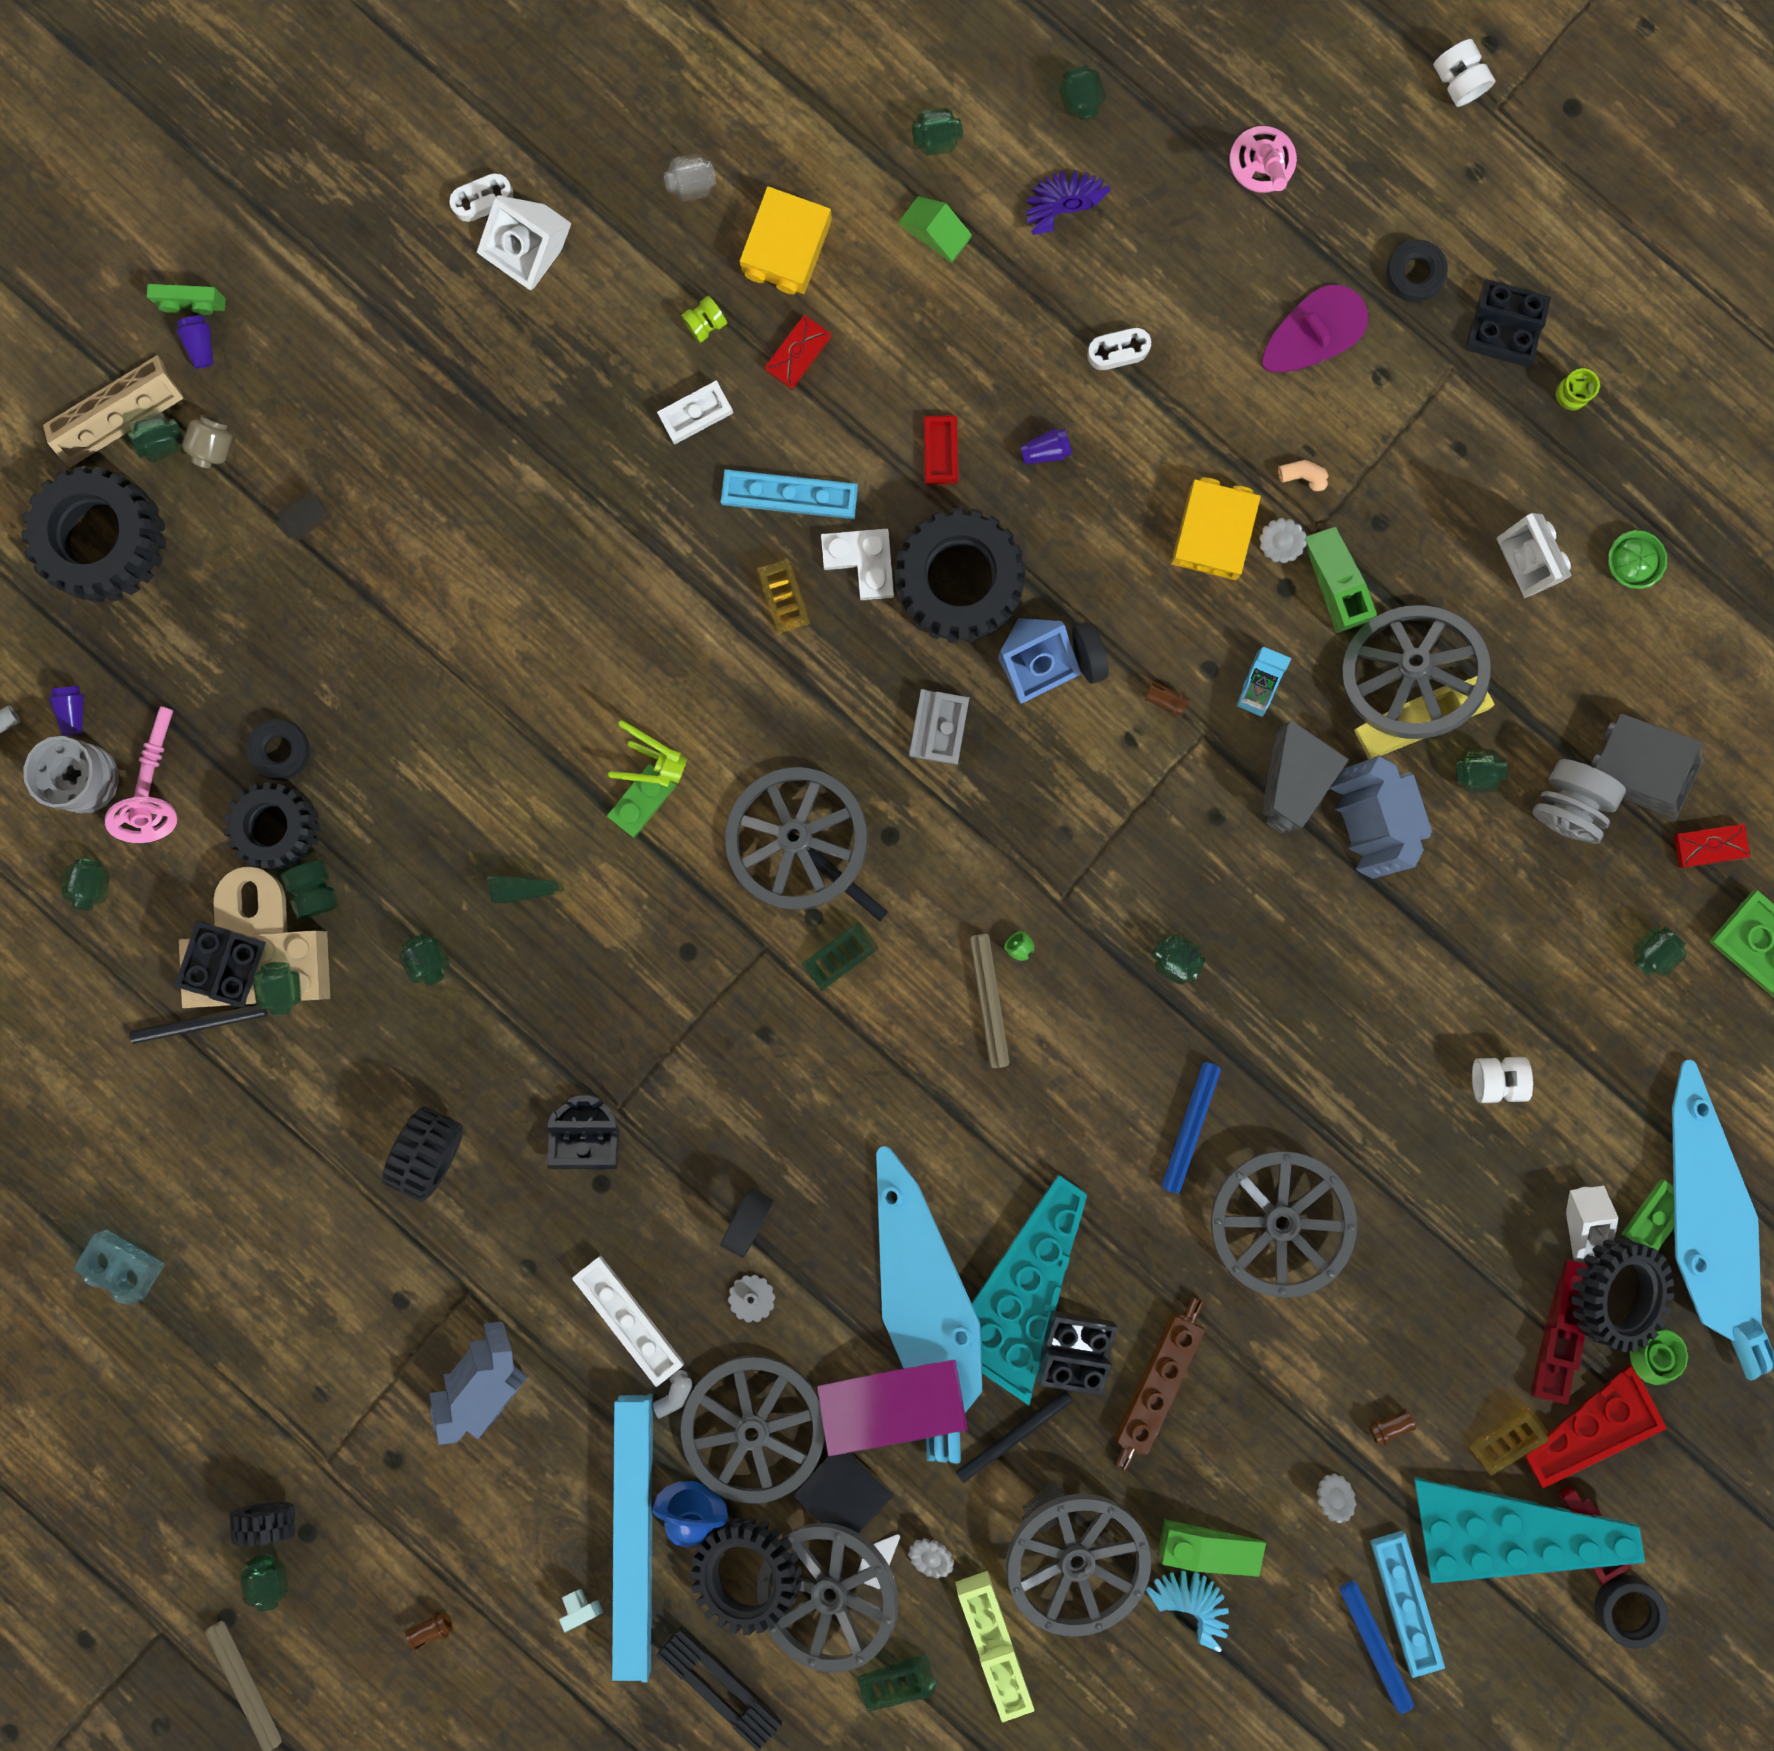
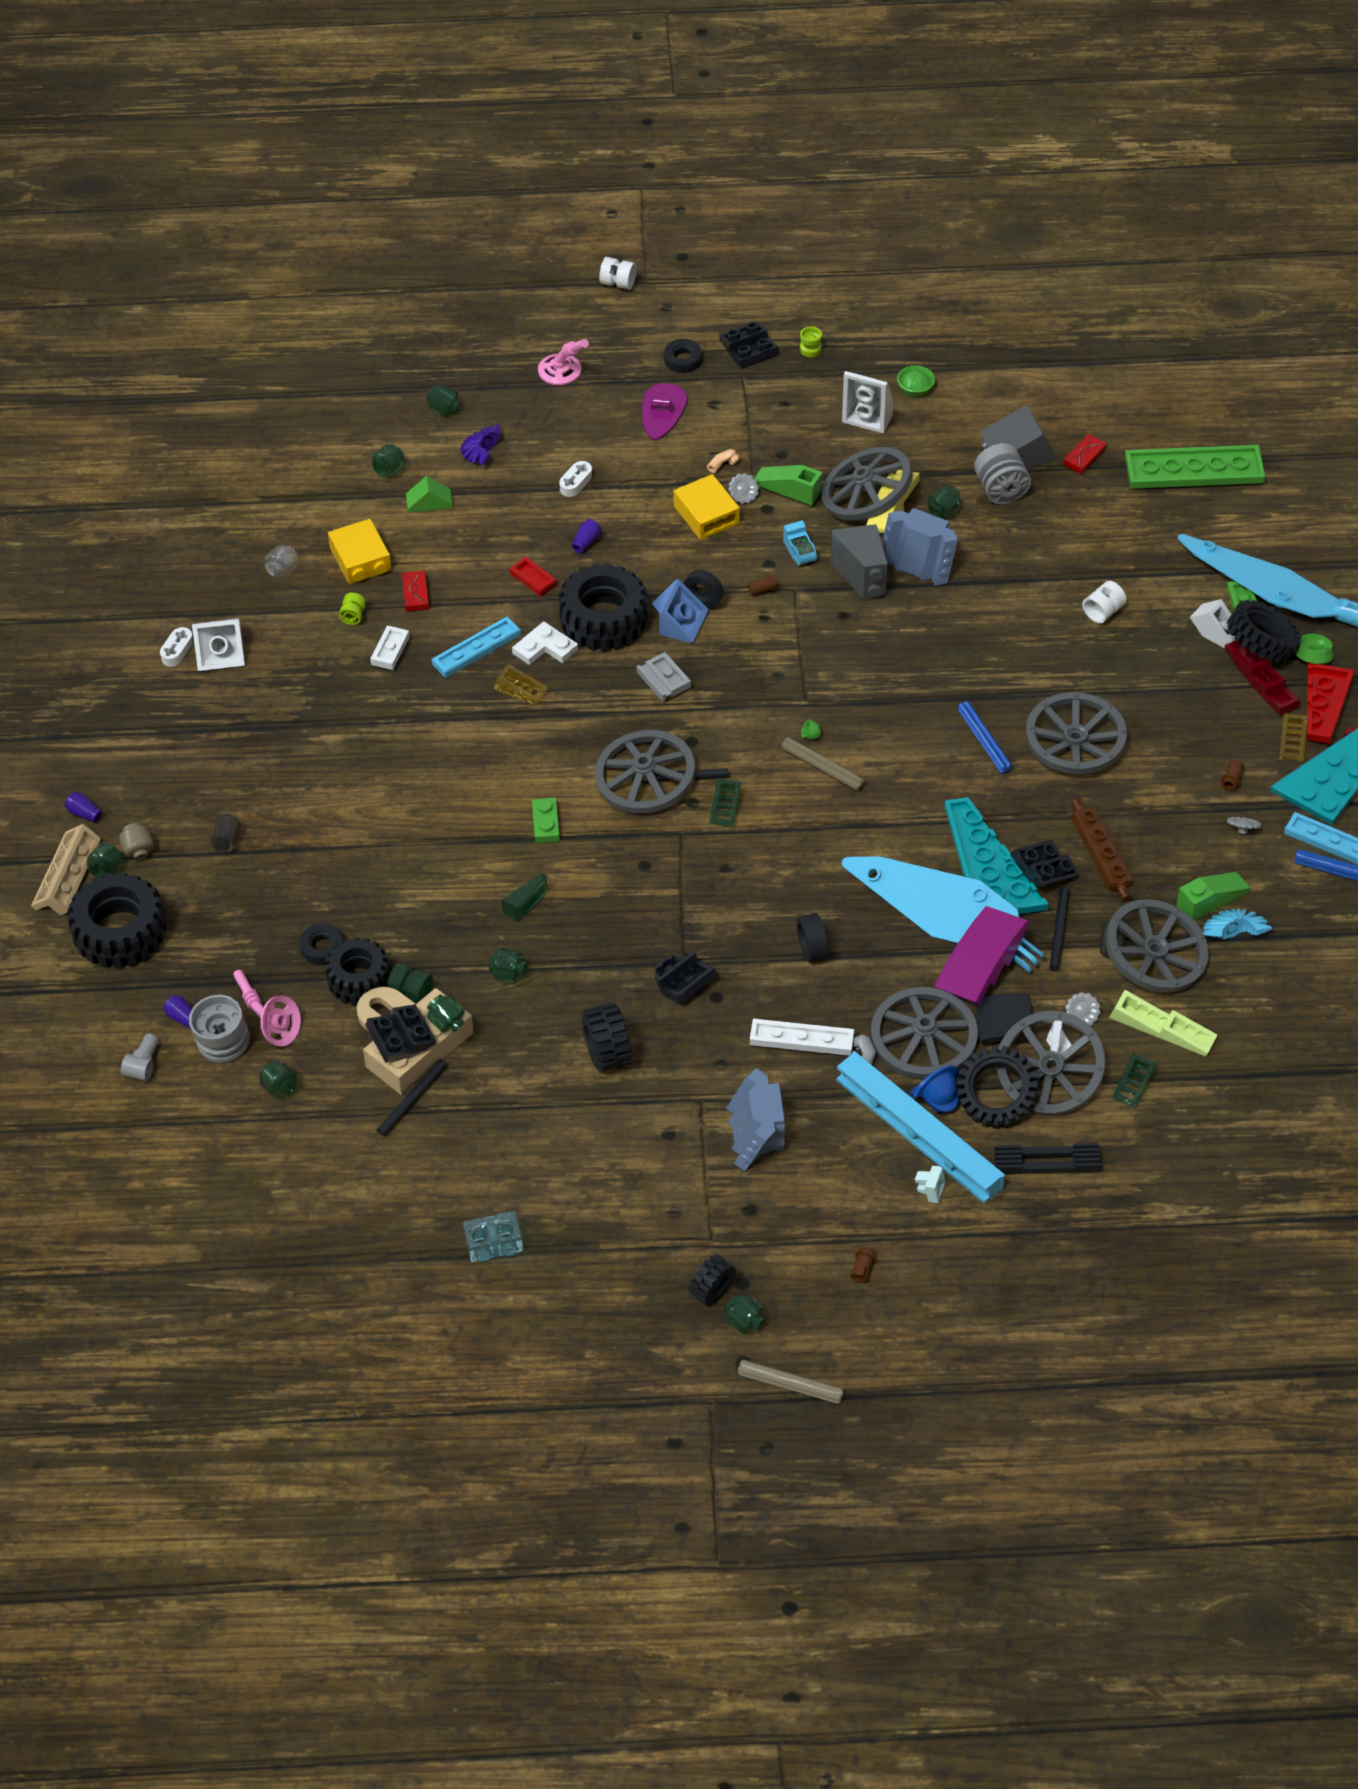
camera: 50 degrees left, 35 degrees down
bright green plate [147,284,226,315] -> none
lime plant [608,720,687,787] -> none
light grey piece [728,1275,776,1323] -> none
clear green head [1151,934,1205,985] -> none
clear green head [1633,926,1686,977] -> none

